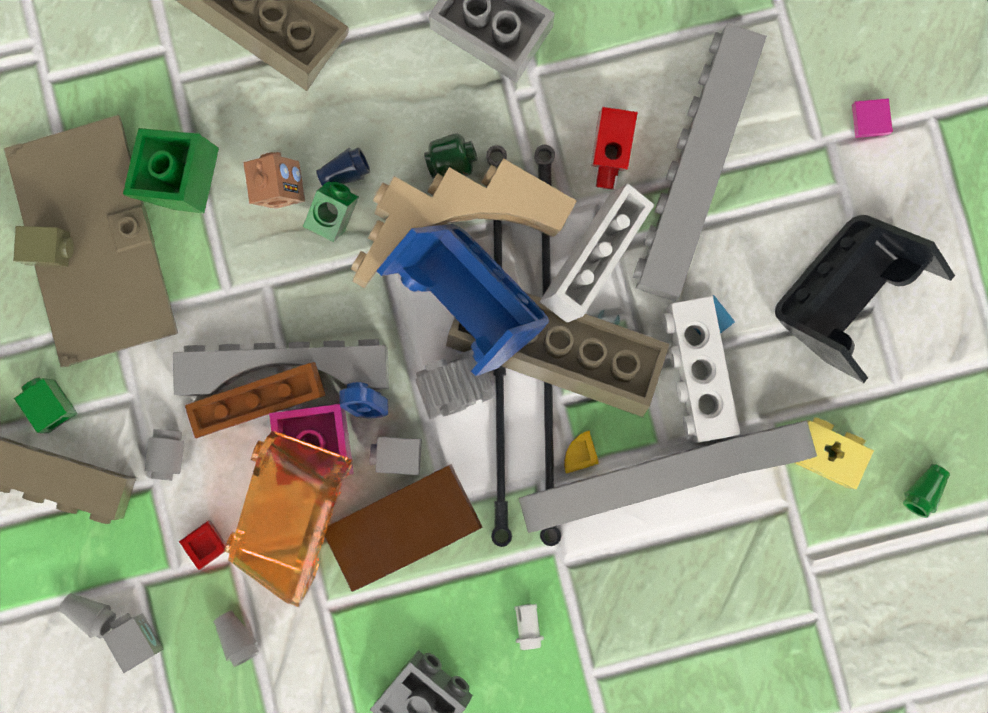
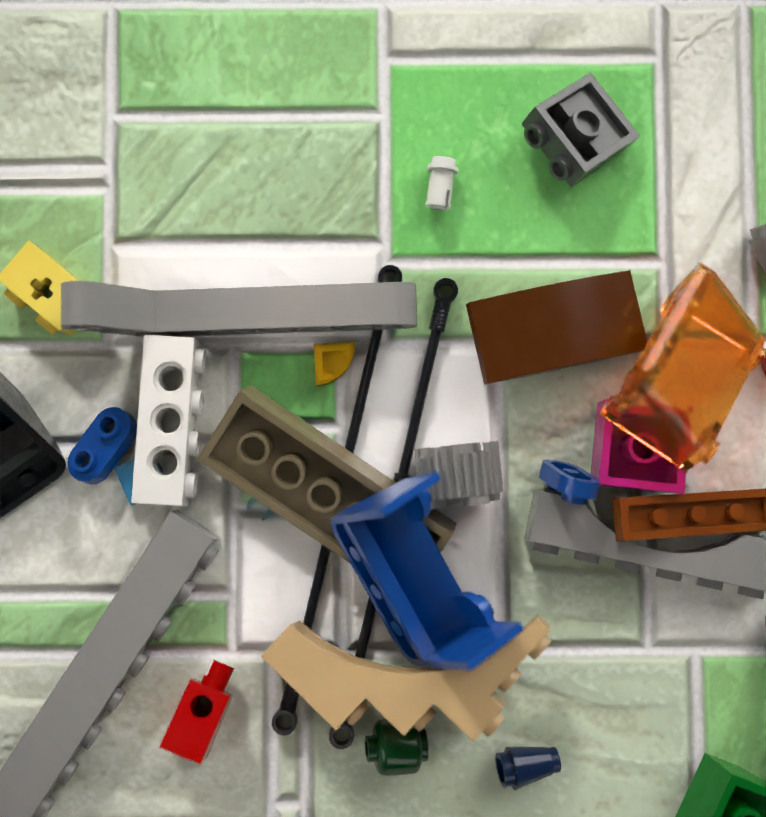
camera: 165 degrees left, 0 degrees up
nougat head [243,152,305,209] -> none
brick [303,181,359,242] -> none
light grey brick [370,437,422,475] -> none
white brick [540,183,654,322] -> none
none -> blue plate [68,407,137,485]

